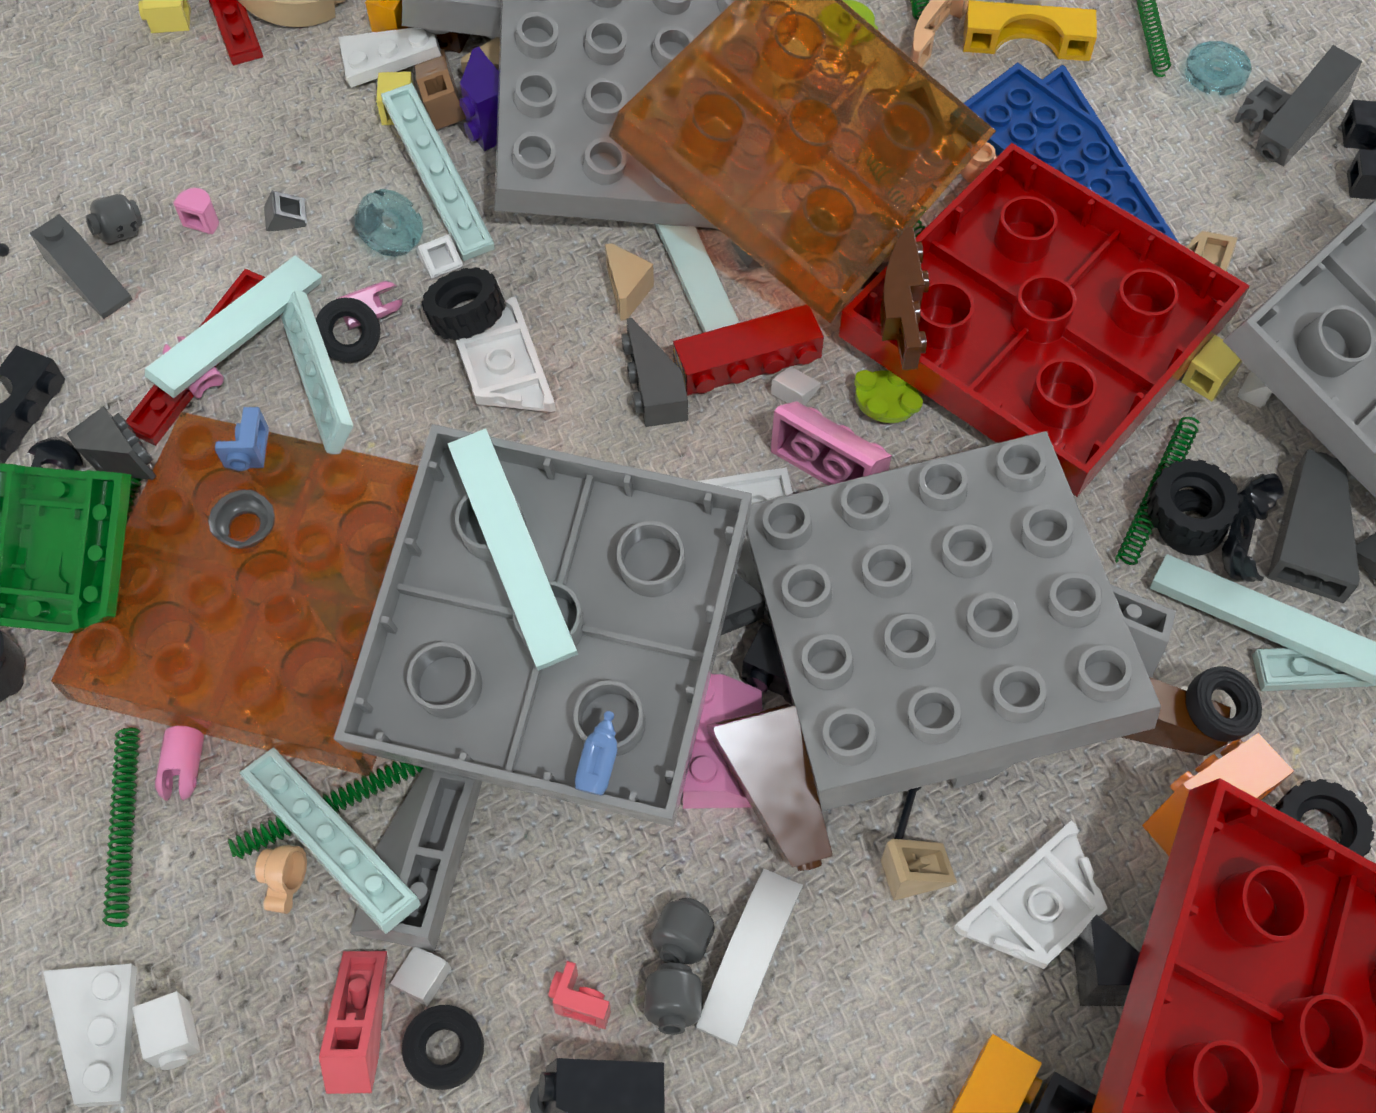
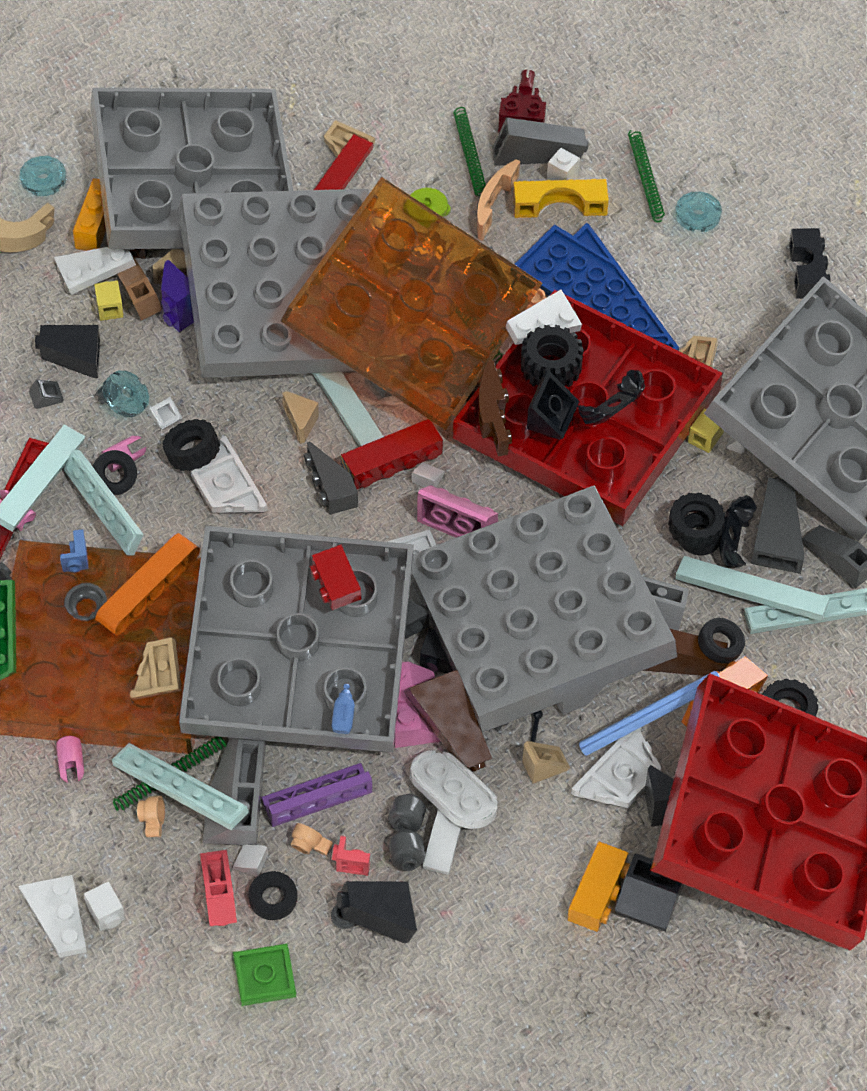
camera: 10 degrees left, 5 degrees down
green piece [102,727,141,927] -> none
light aqua tile [381,83,495,261] -> none
light aqua tile [447,429,578,671] -> none
lime piece [854,370,923,423] -> none
green piece [1115,417,1200,565] -> none
dark grey plate [1234,79,1291,132] -> none
dark grey slope [1256,45,1362,167] -> none
none -> black slope [35,325,100,378]
none -> orange beam [95,533,200,635]
none -> tan wing [130,637,182,700]
none -> medium lavender fence [261,763,372,827]
none -> light nougat piece [290,823,333,856]
none -> red brick [309,544,361,610]
none -> white tile [410,750,497,829]
none -> white wing [505,290,582,345]
none -> black tyre [521,324,583,387]
none -> black slope [527,370,580,440]
none -> black piece [577,370,645,425]
none -> light blue axle [579,671,721,755]

